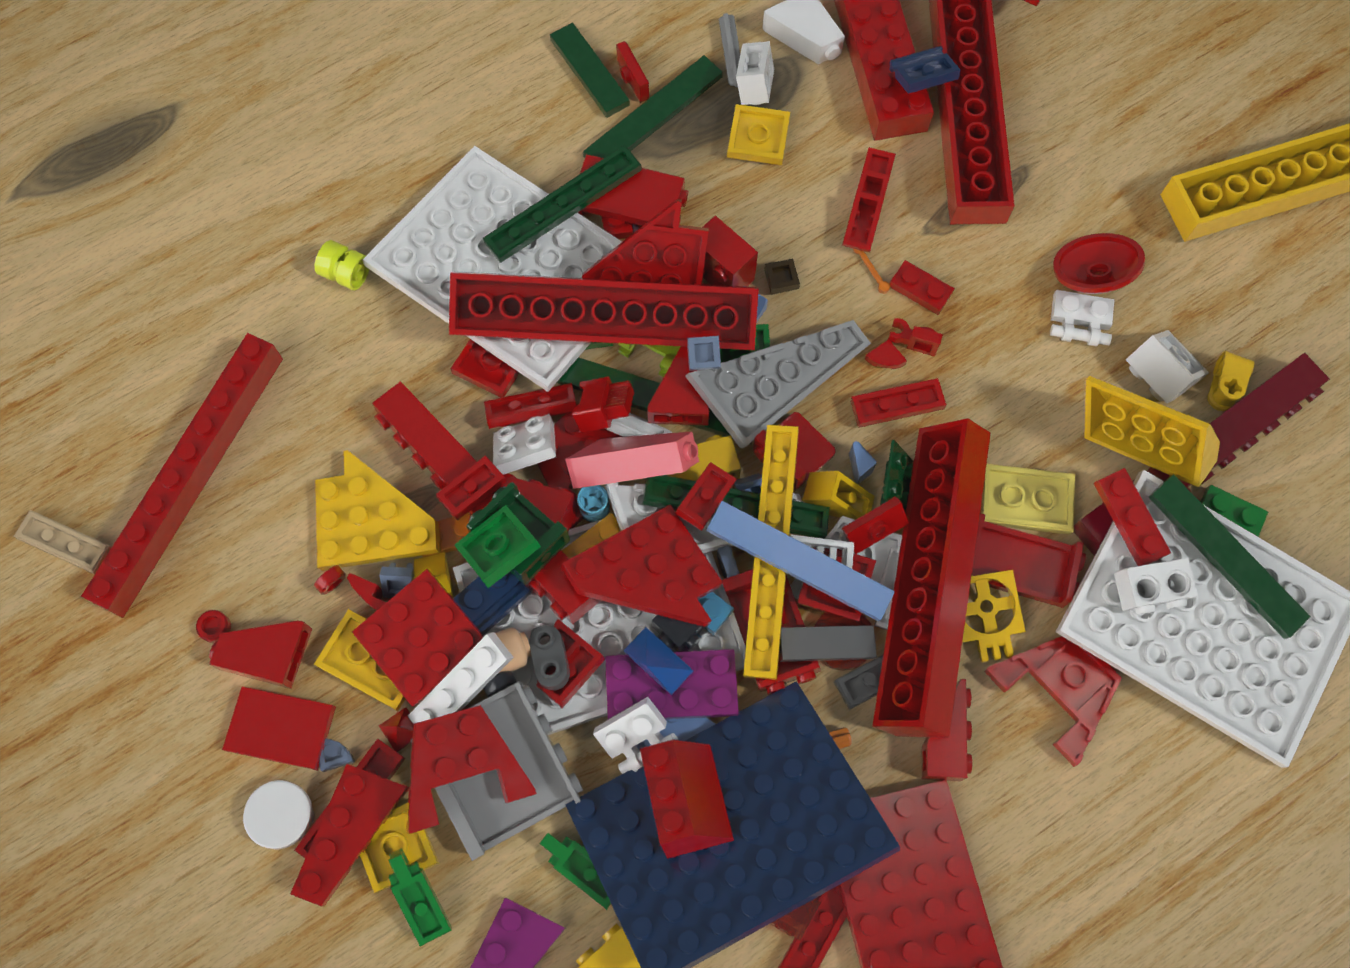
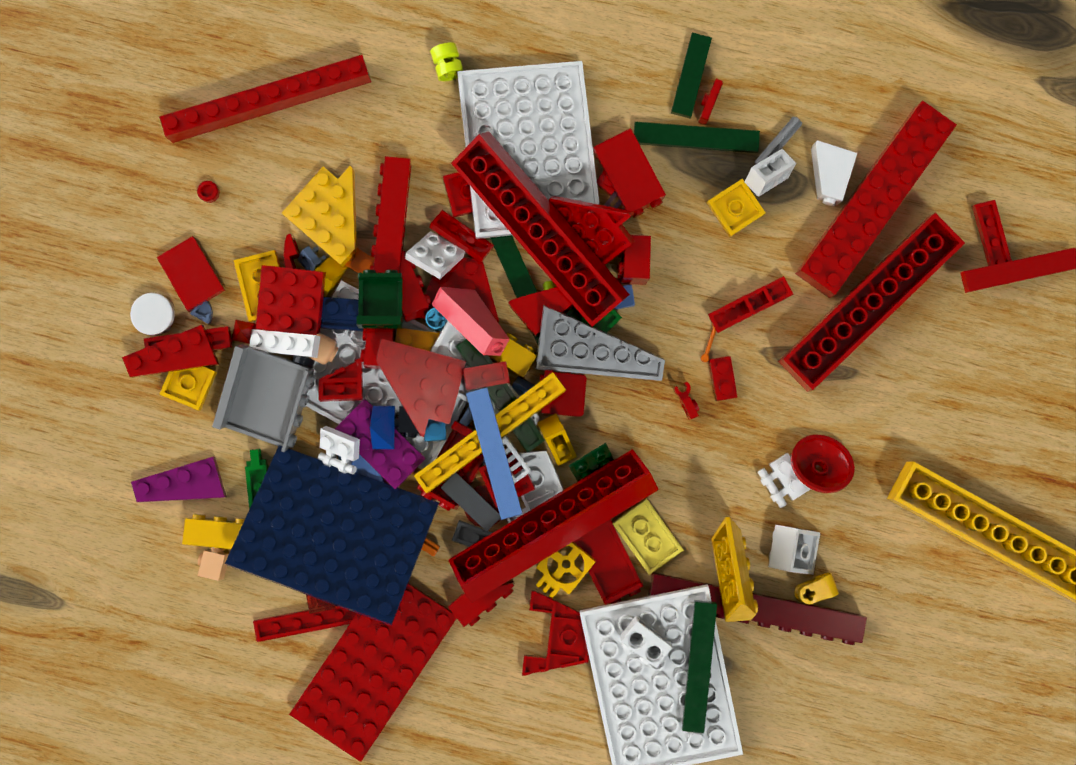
camera: 45 degrees right, 15 degrees up
tan tile [13,510,112,574] -> none
red slope [209,620,312,689] -> none
red tile [314,565,346,595] -> none
green hinge [388,848,452,947] -> none
red wing [406,705,537,834] -> none
red plate [436,455,507,521] -> none
green plate [454,505,541,588] -> none
dark green tile [483,145,642,263] -> none
dark grey plate [529,625,570,690] -> none
red piece [572,376,634,433] -> none
white tile [606,413,672,437] -> none
red slope [640,740,734,859] -> none
sand blue tile [687,336,721,371] -> none
dark brown plate [764,258,800,295] -> none
red plate [842,497,909,554] -> none
medium blue slope [849,441,877,484] -> none
red plate [850,378,947,428] -> none
red tile [865,339,907,369] -> none
dark blue plate [889,46,960,94] -> none
red plate [1093,468,1171,566] -> none
green plate [1200,485,1268,537] -> none

